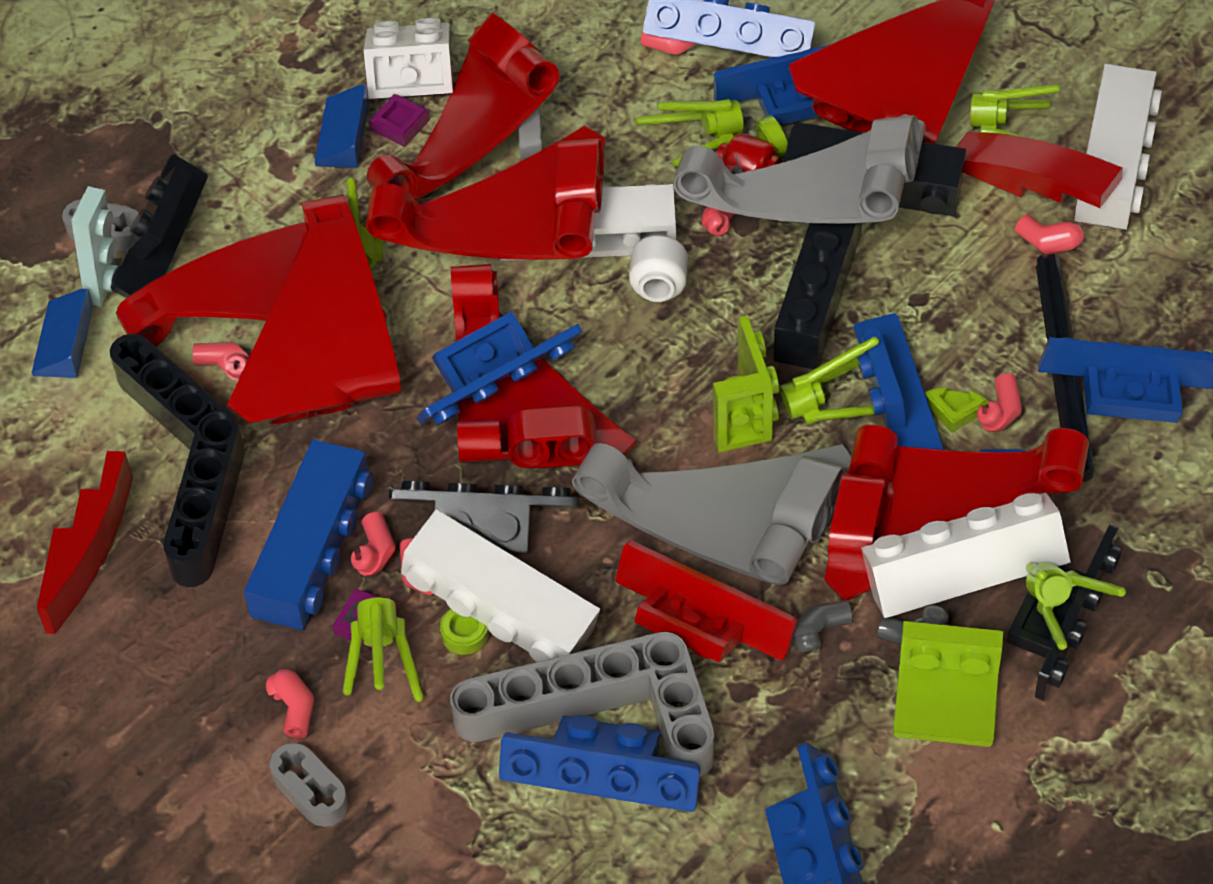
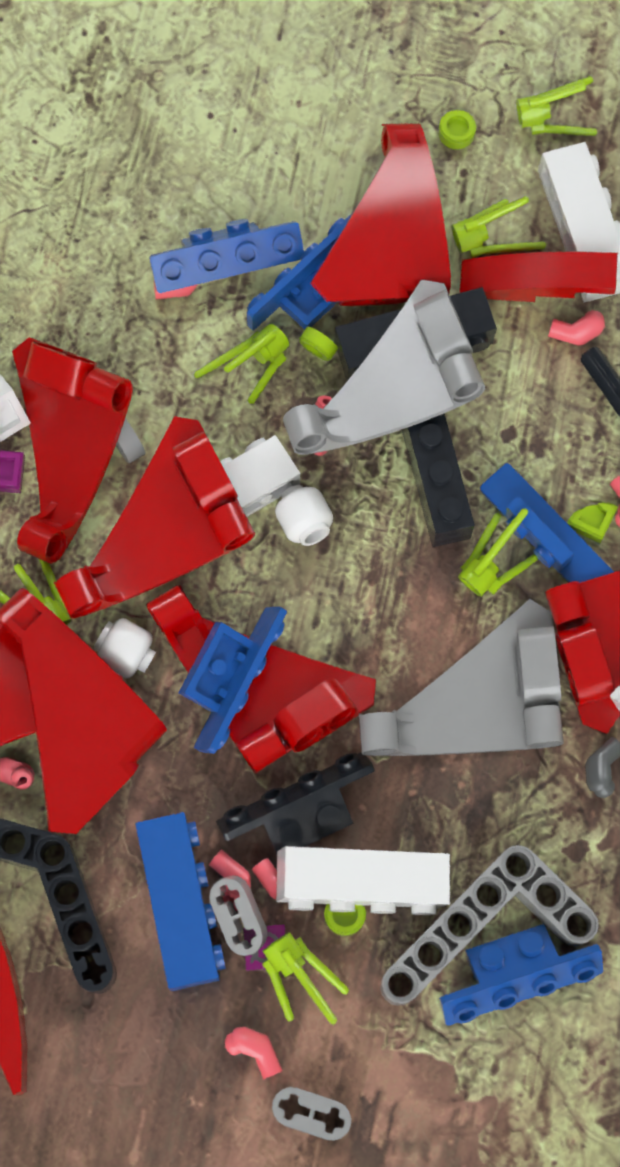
camera: 35 degrees left, 20 degrees up
red bracket [615,540,798,663] -> none
lime bracket [713,315,779,453] -> none
red head [716,133,782,174] -> none
none -> white head [93,618,156,678]
none -> light grey beam [209,875,268,956]
none -> lime tile [438,110,476,150]
none -> lime plant [516,76,597,136]

